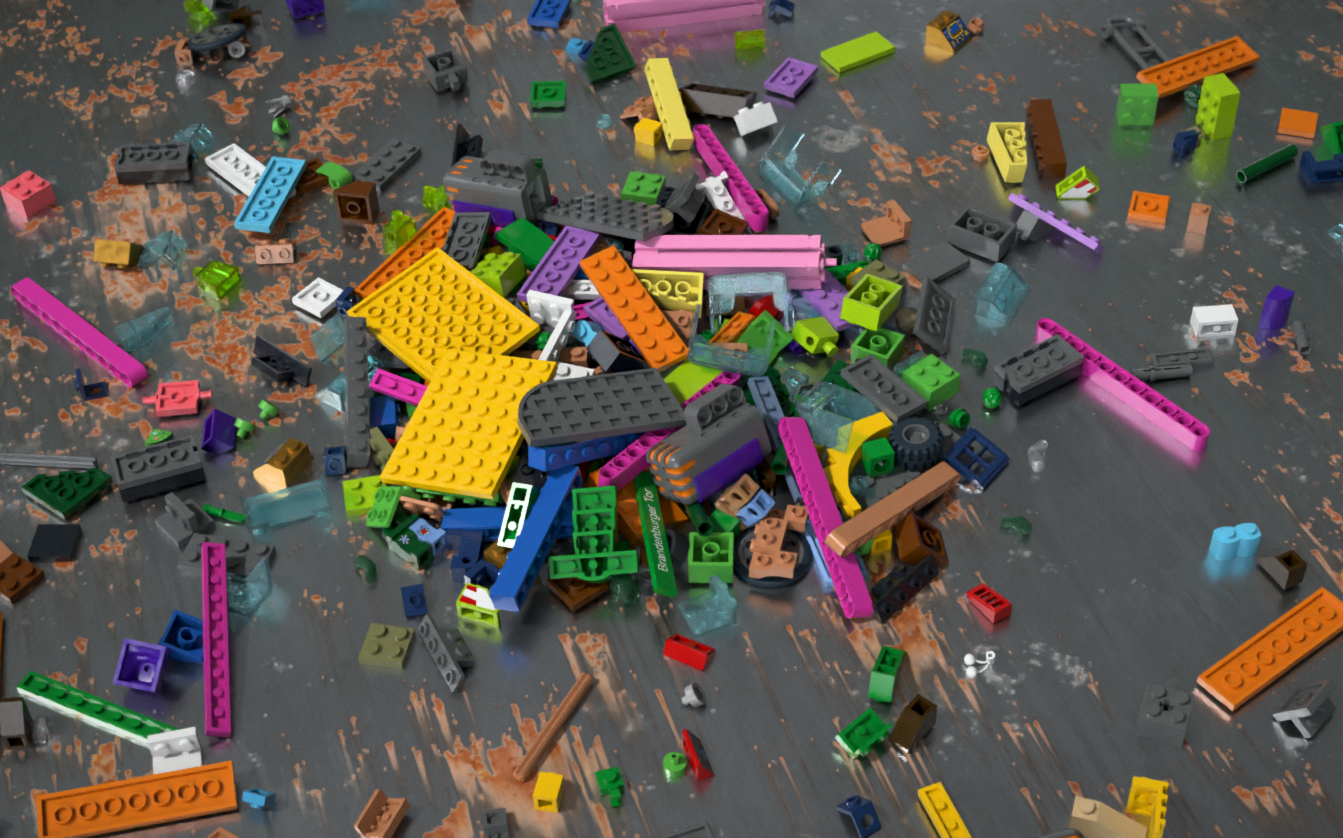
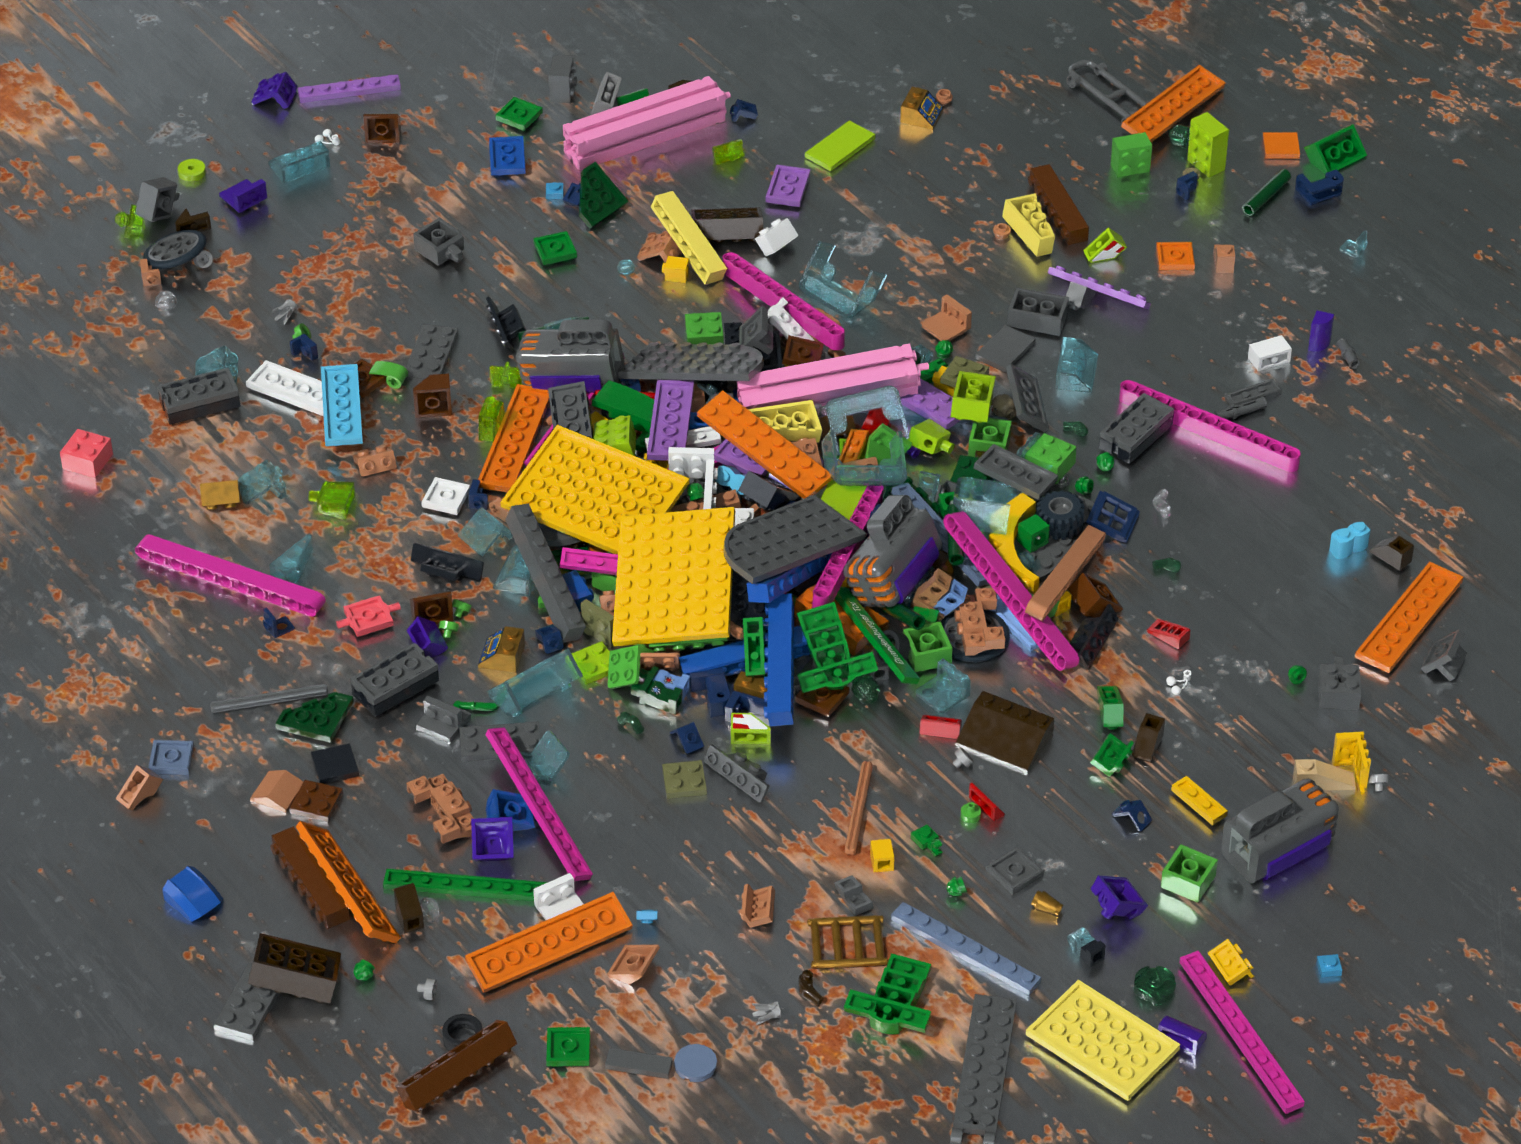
camera: 20 degrees left, 0 degrees up
bright green tile [145,429,174,447] -> none
none -> dark blue bracket [290,334,318,361]
none -> nougat bracket [406,774,474,844]
none -> reddish brown slope [410,591,454,625]
none -> dark brown slope [955,691,1054,773]
none -> green plate [1288,665,1307,684]

